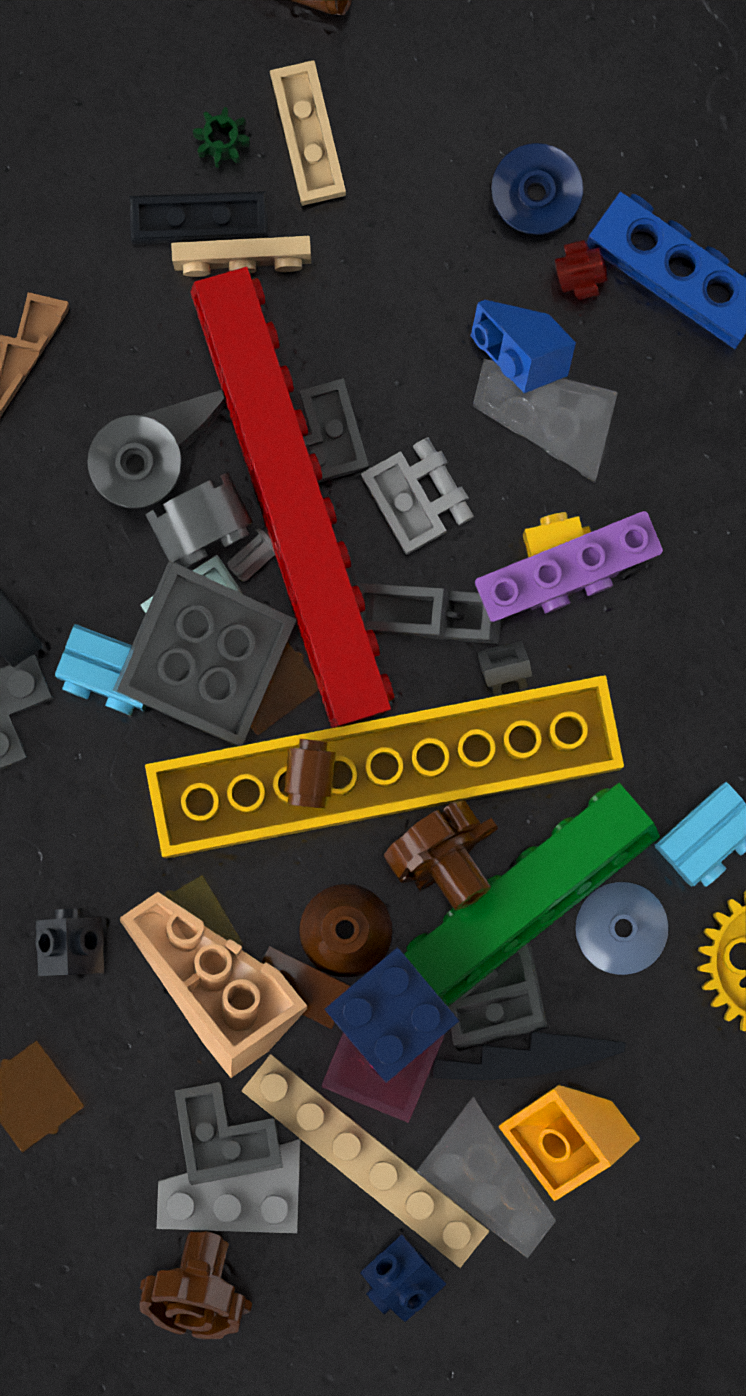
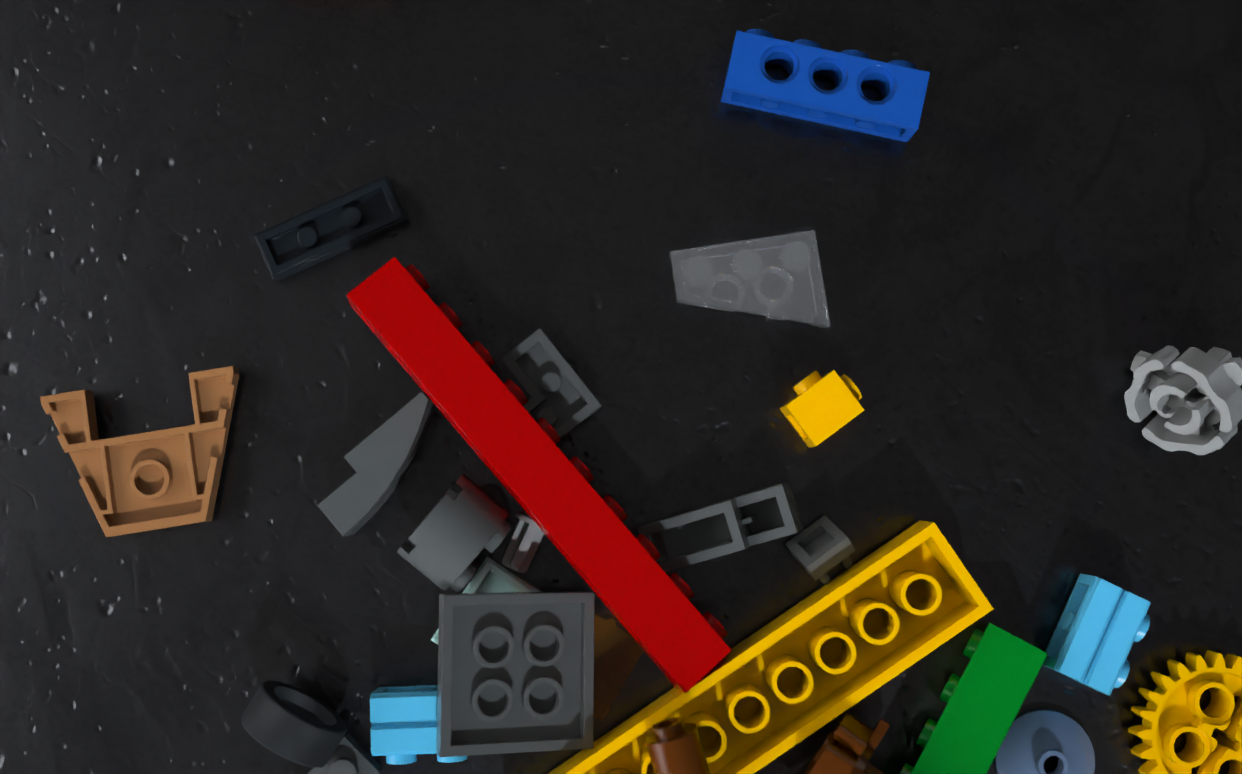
camera: 25 degrees left, 0 degrees up
dark grey dish [87,415,181,508] -> none
tan plate [171,236,311,277] -> none
dark green gear [193,107,250,168] -> none
tan plate [270,60,346,206] -> none
light grey plate [361,437,474,555] -> none
blue slope [471,300,576,393] -> none
medium lavender bracket [475,511,663,622] -> none
dark blue dish [491,143,583,235] -> none
clear red gear [555,240,608,300] -> none

